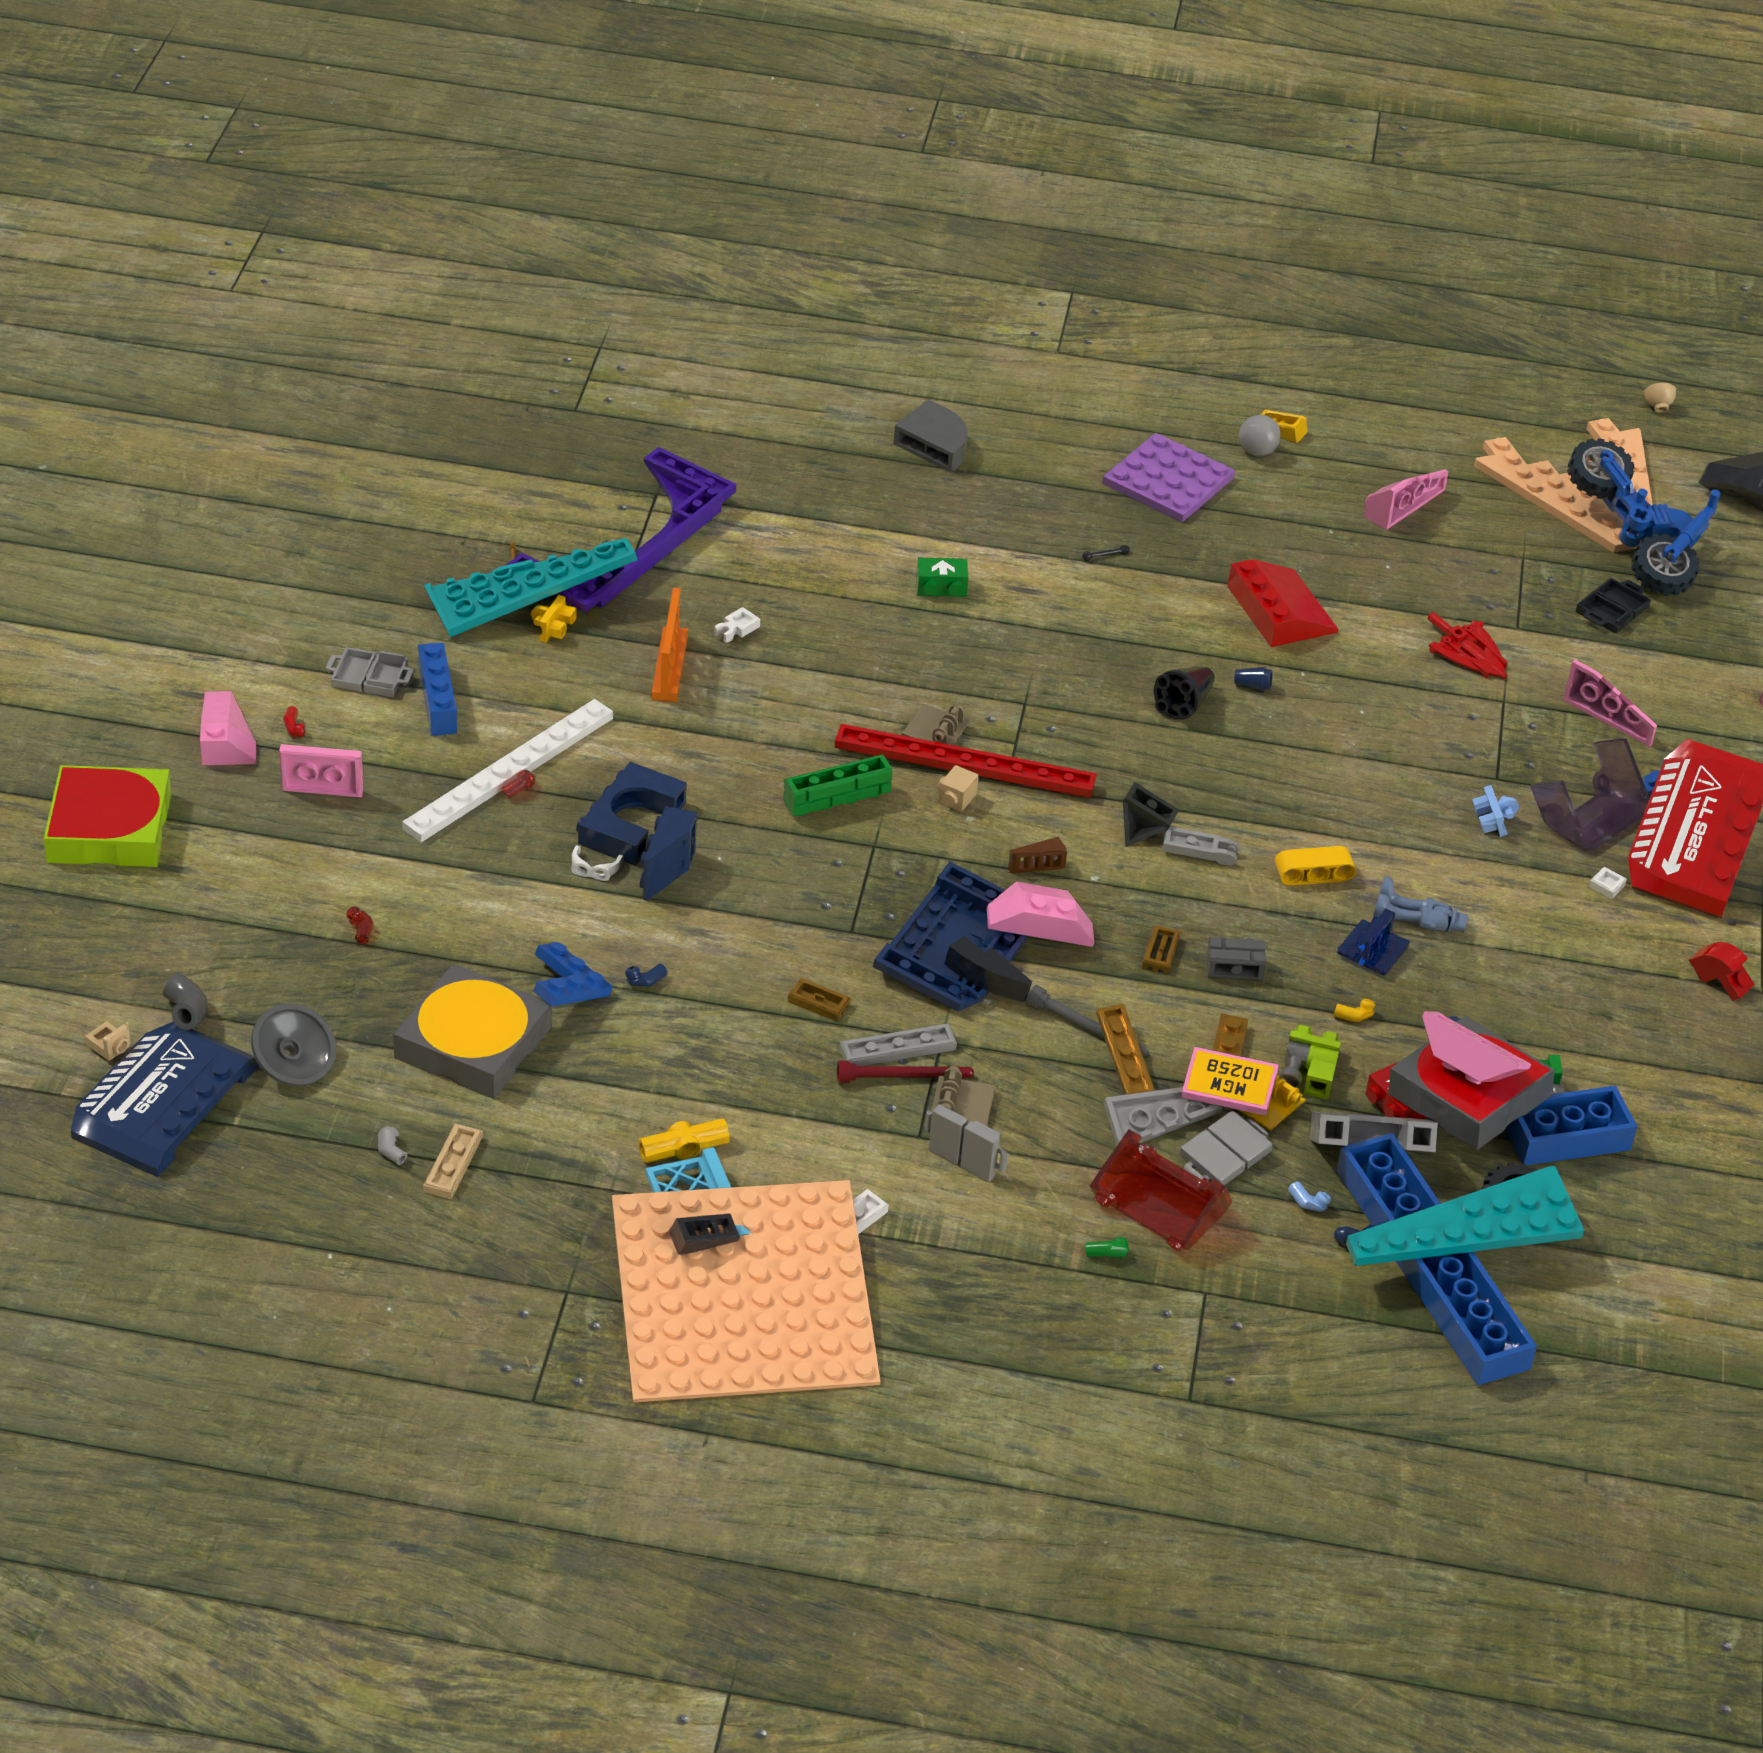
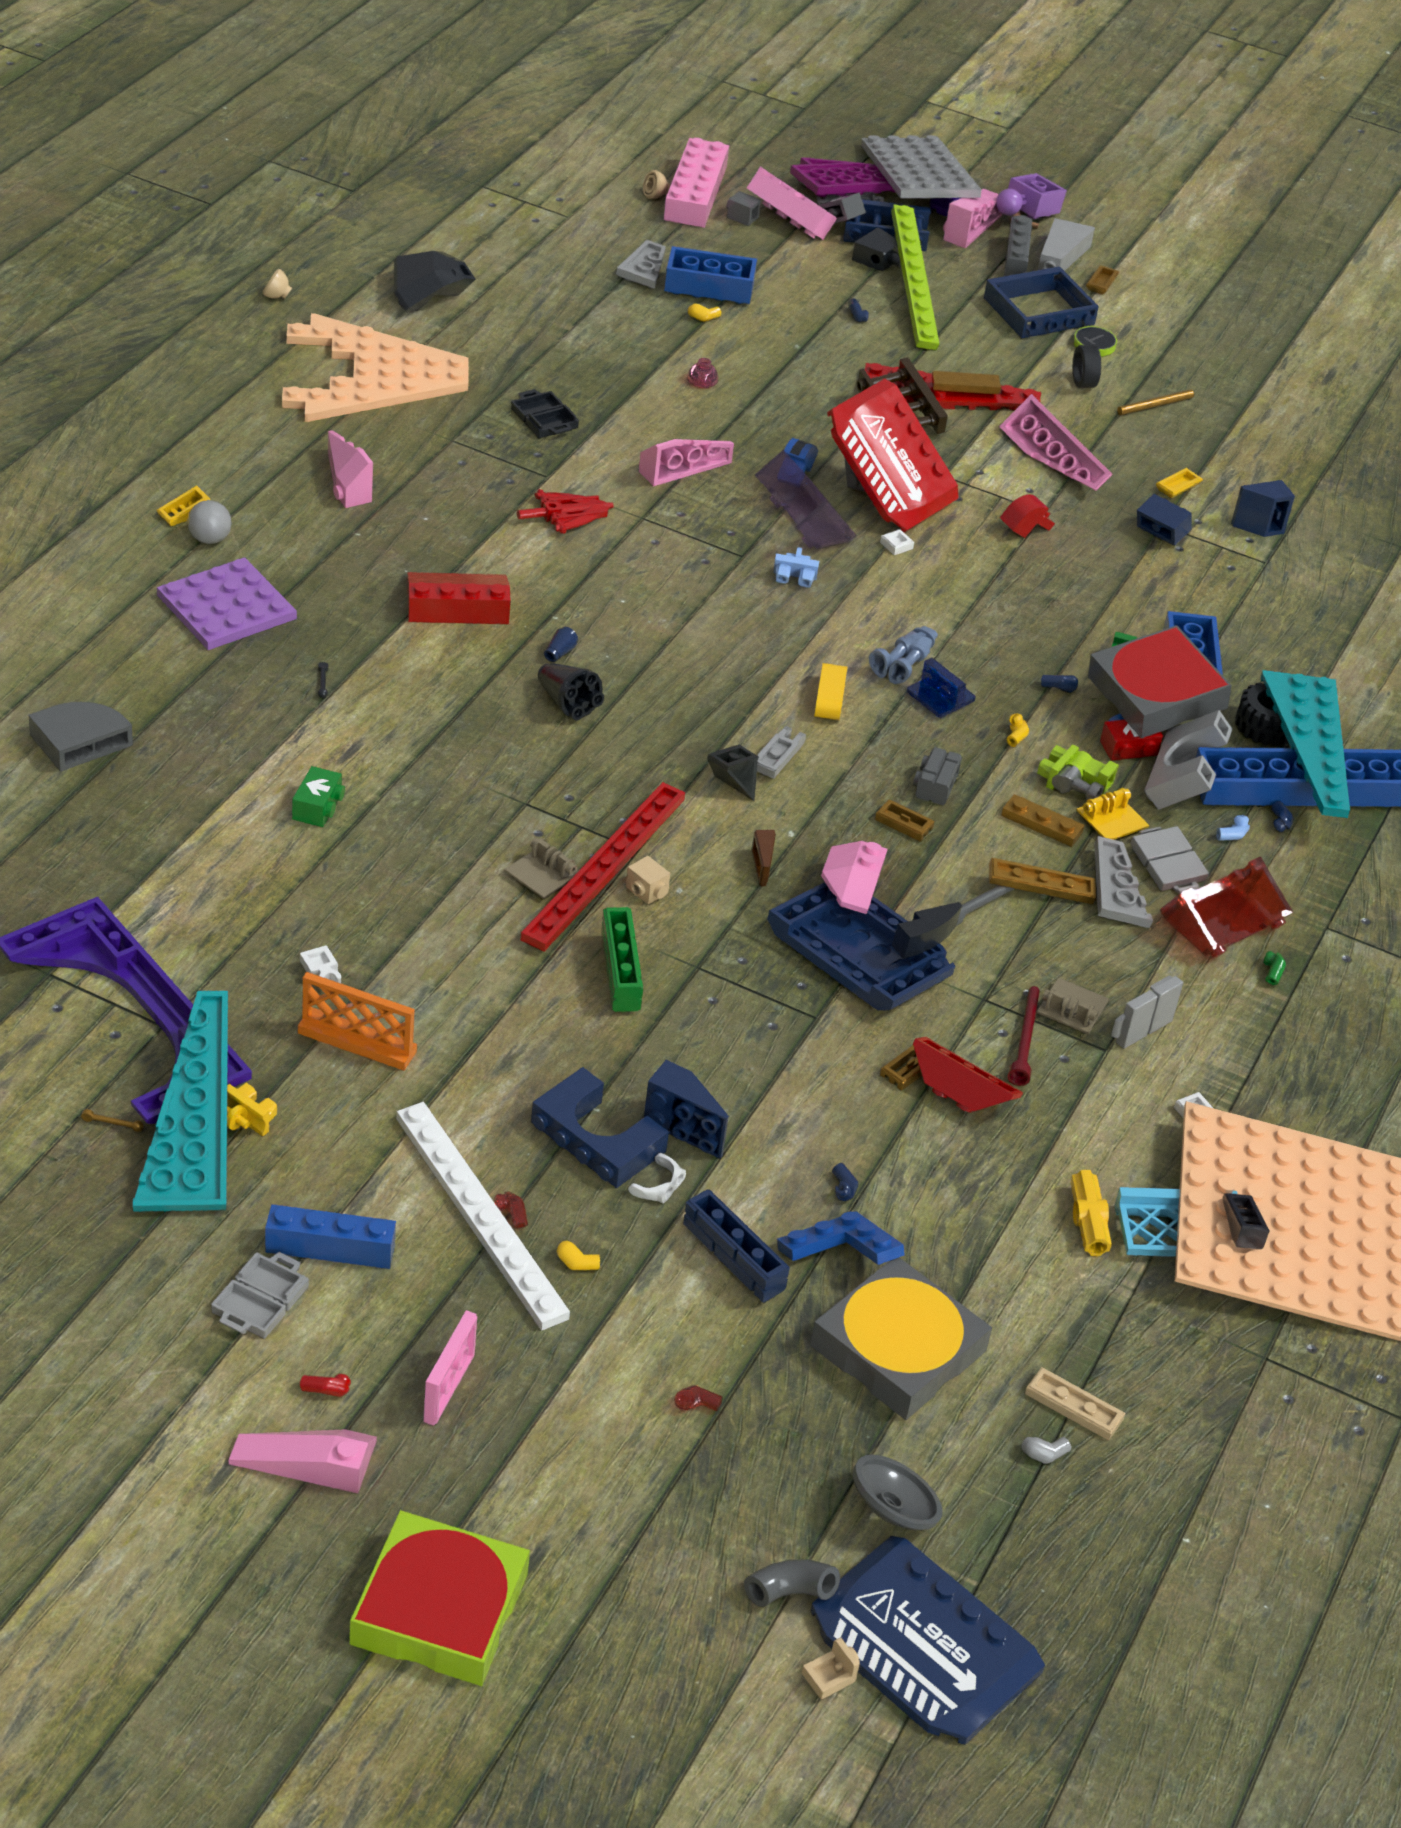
camera: 75 degrees left, 0 degrees up
light grey tile [839,1023,957,1066] -> none
tile [1182,1047,1279,1115] -> none
bright pink wedge [1422,1011,1531,1084] -> none
piece [1567,438,1721,596] -> none
none -> yellow arm [557,1241,600,1270]
none -> dark blue brick [683,1189,790,1302]
none -> red wedge [913,1037,1023,1112]

